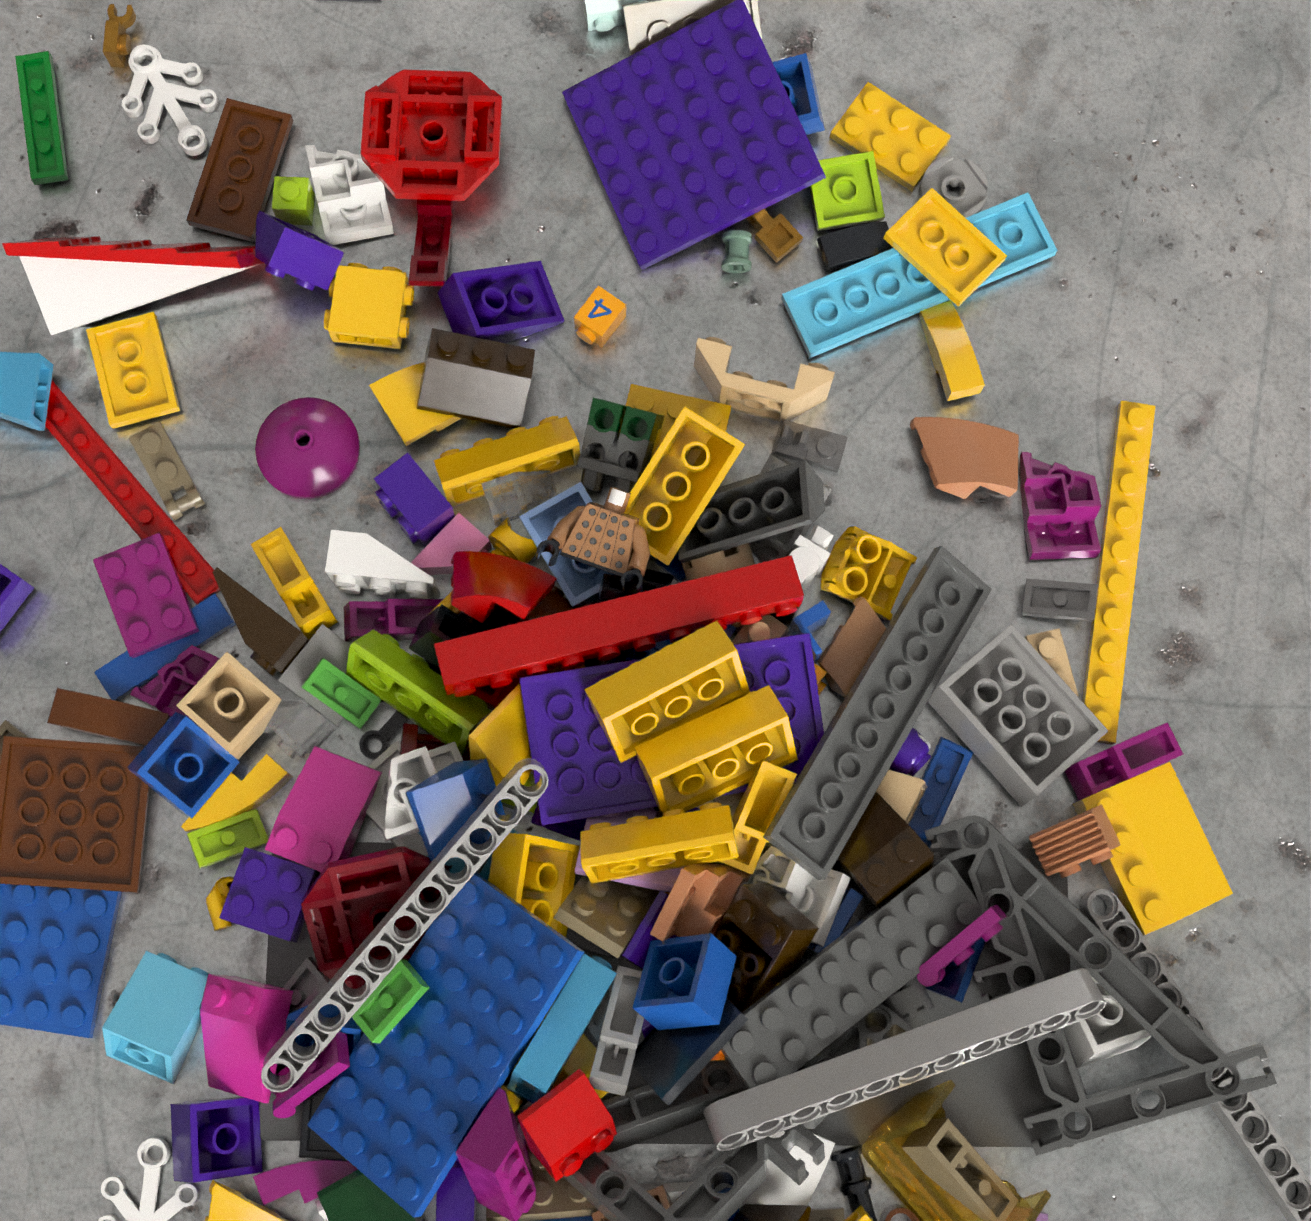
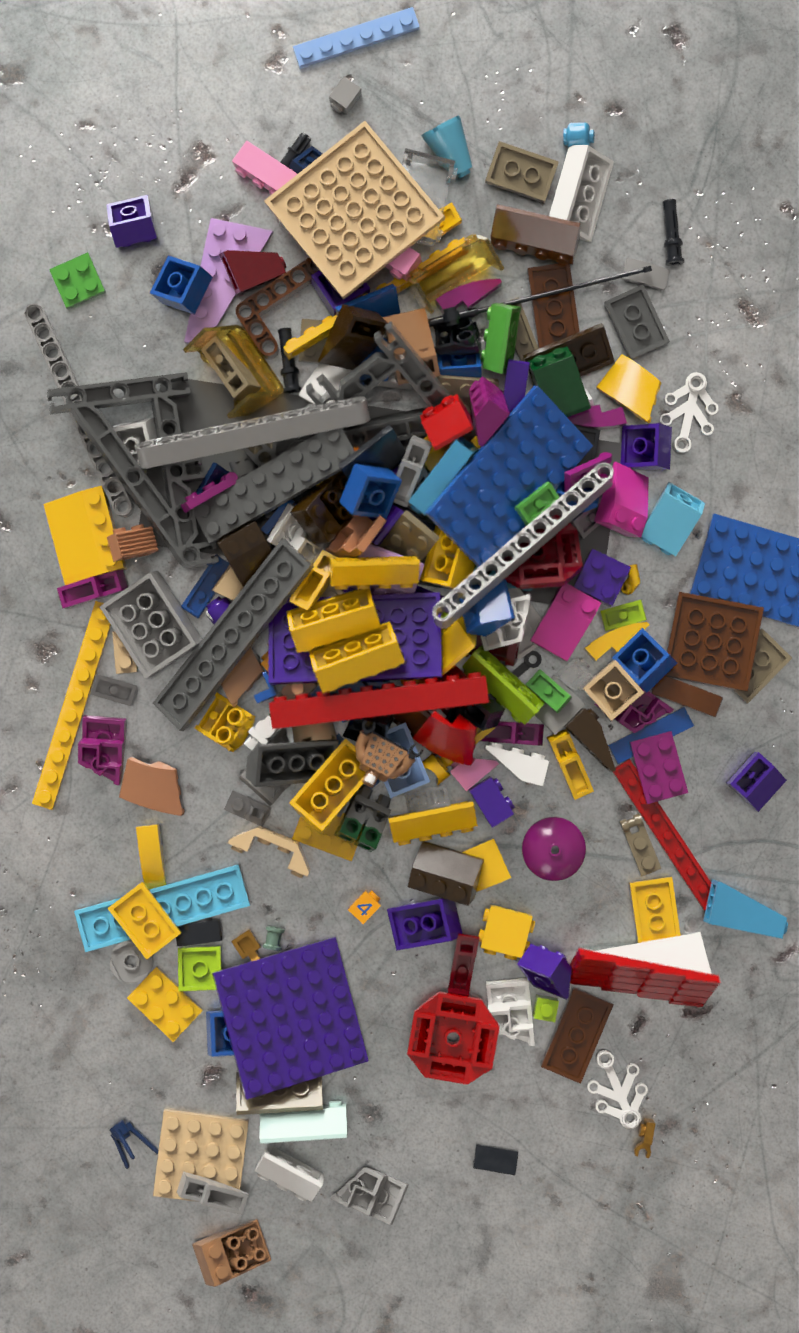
camera: 165 degrees left, 10 degrees up
green plate [15,51,69,185] -> none

